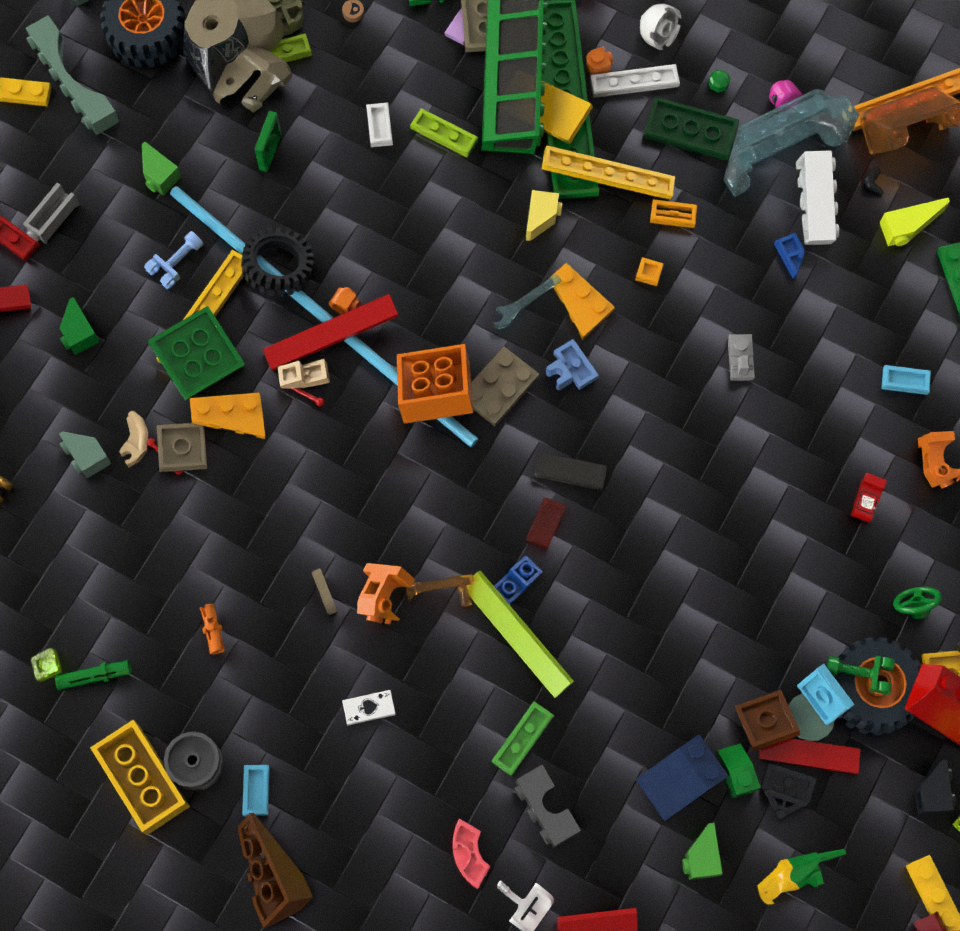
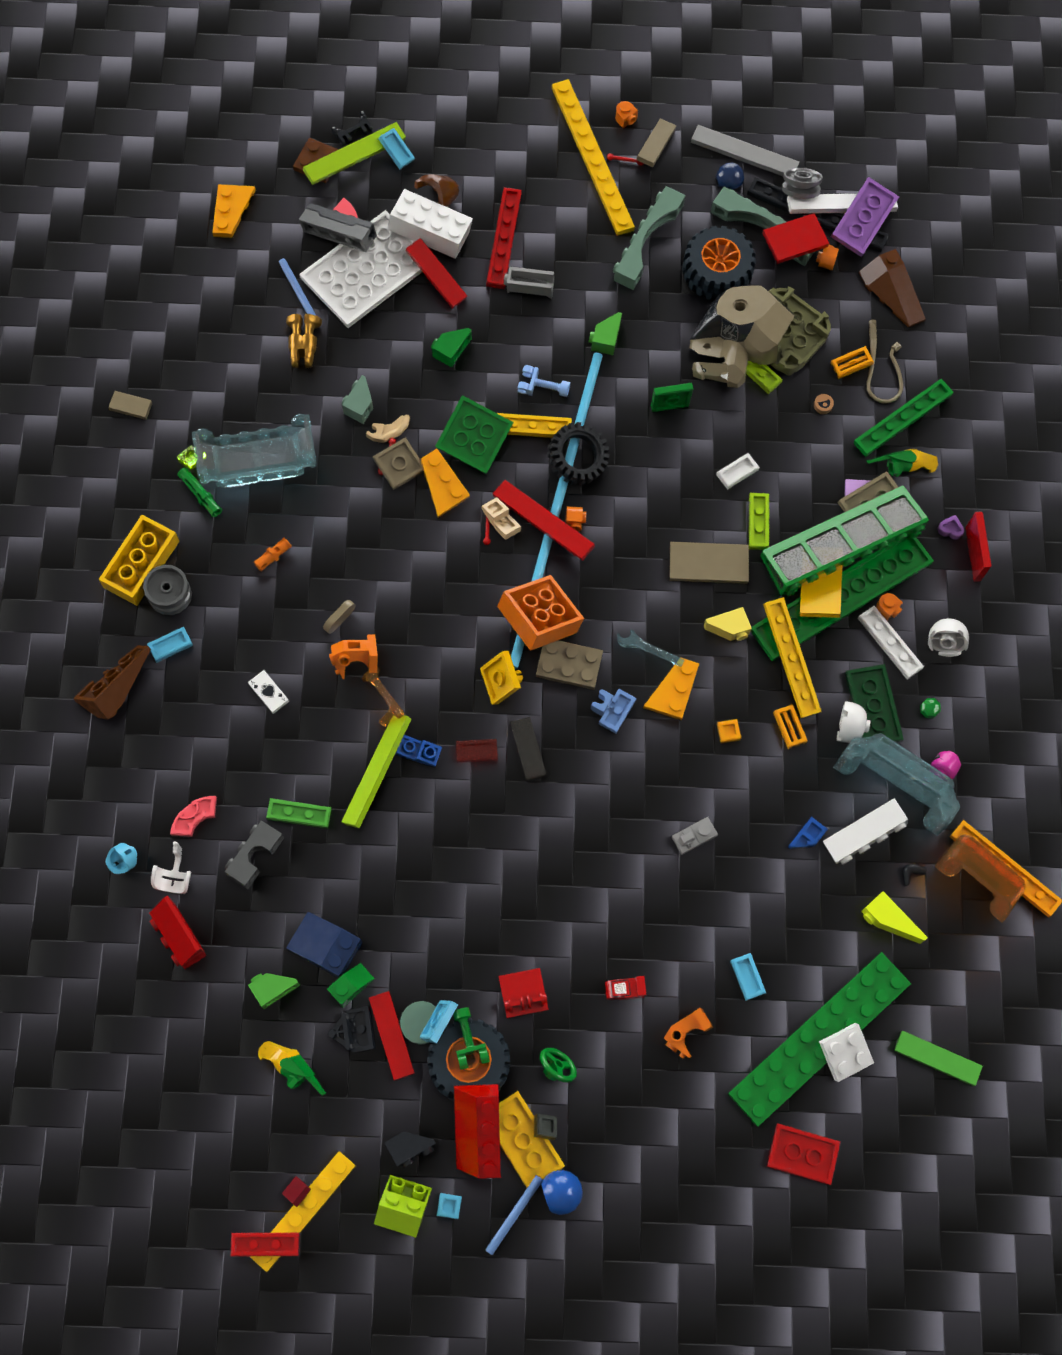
camera: 60 degrees right, 0 degrees up
reddish brown plate [735,690,800,752] -> none
none -> windscreen [192,414,317,488]
none -> yellow tile [480,651,523,705]
none -> red hinge [499,968,549,1018]
none -> dark tan tile [669,542,749,584]
none -> white cylinder [837,701,870,743]

